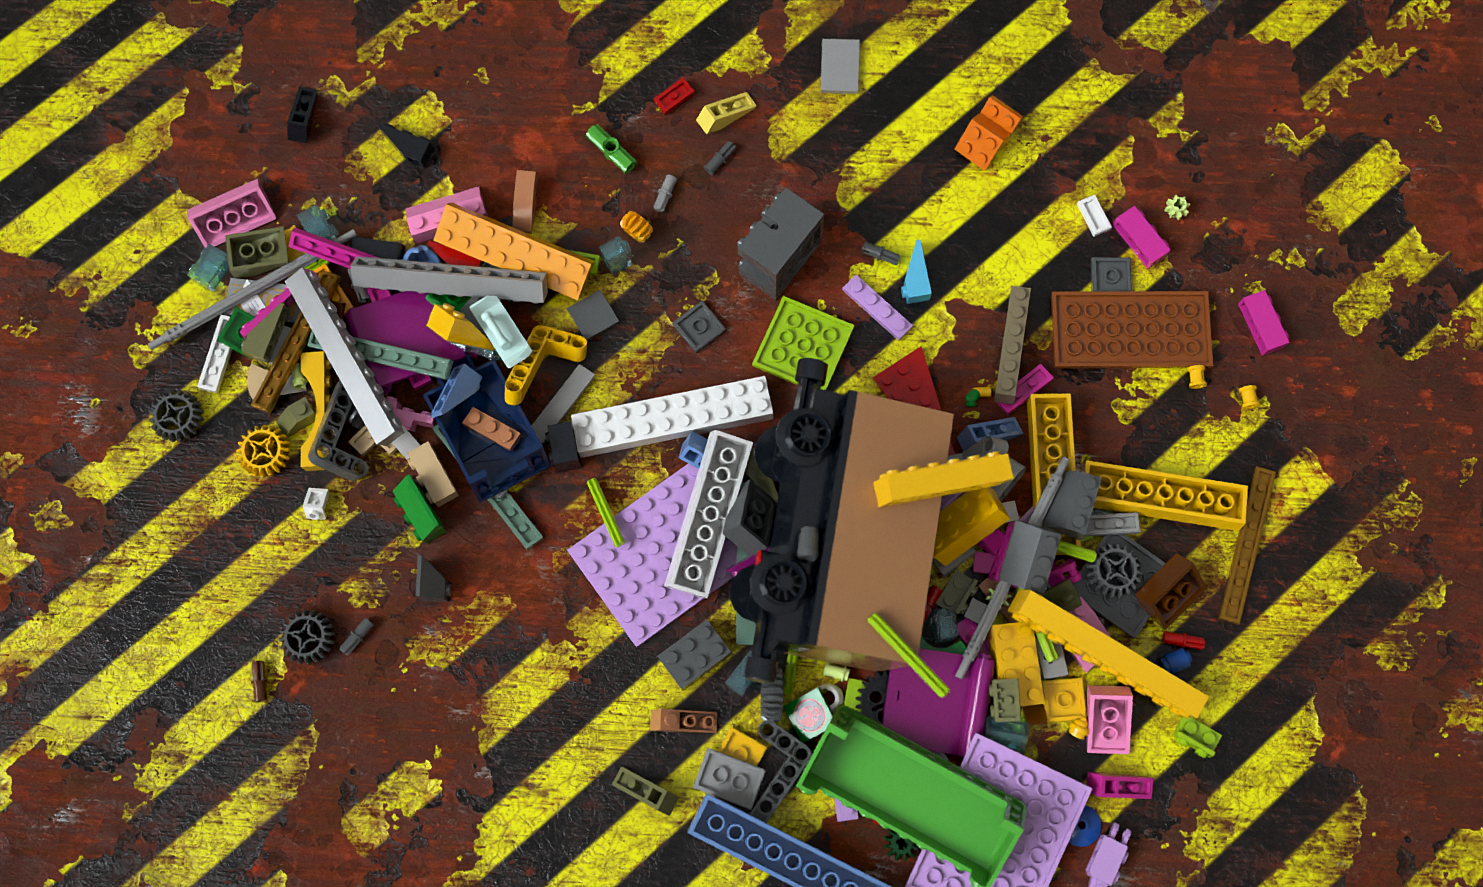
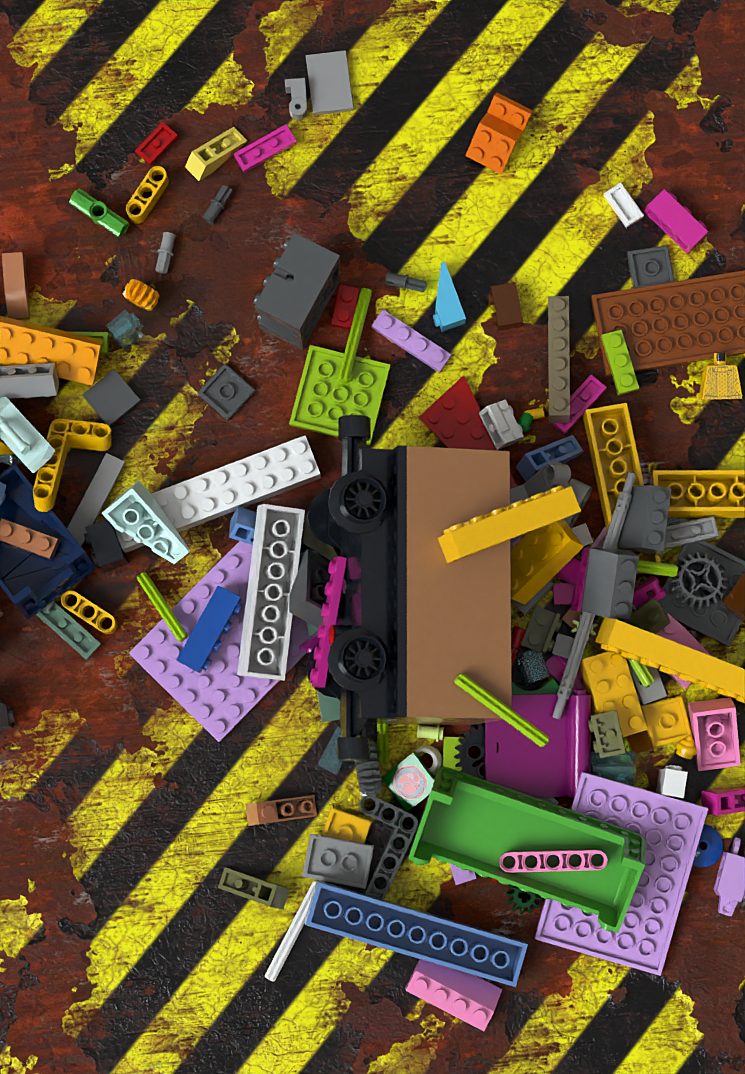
camera: 15 degrees left, 5 degrees up
dark grey brick [658,619,732,691] -> none
dark grey piece [797,526,819,562] -> none
yellowish green gear [1164,195,1190,220] -> none
none -> yellow beam [61,591,118,634]
none -> light aqua wedge [102,480,190,564]
none -> yellow beam [126,166,169,224]
none -> blue brick [176,585,243,674]
none -> dark pink plate [233,124,297,173]
none -> white axle [265,881,316,981]
none -> light grey leg [285,78,307,120]
none -> dark pink plate [310,556,347,688]
none -> red plate [331,285,360,330]
none -> lime axle [338,288,372,383]
none -> white brick [479,399,524,450]
none -> reddish brown brick [487,282,523,331]
none -> bright pink beam [499,849,608,872]
none -> lime plate [601,329,639,395]
none -> white brick [656,765,688,798]
none -> yellow torso [699,353,742,400]

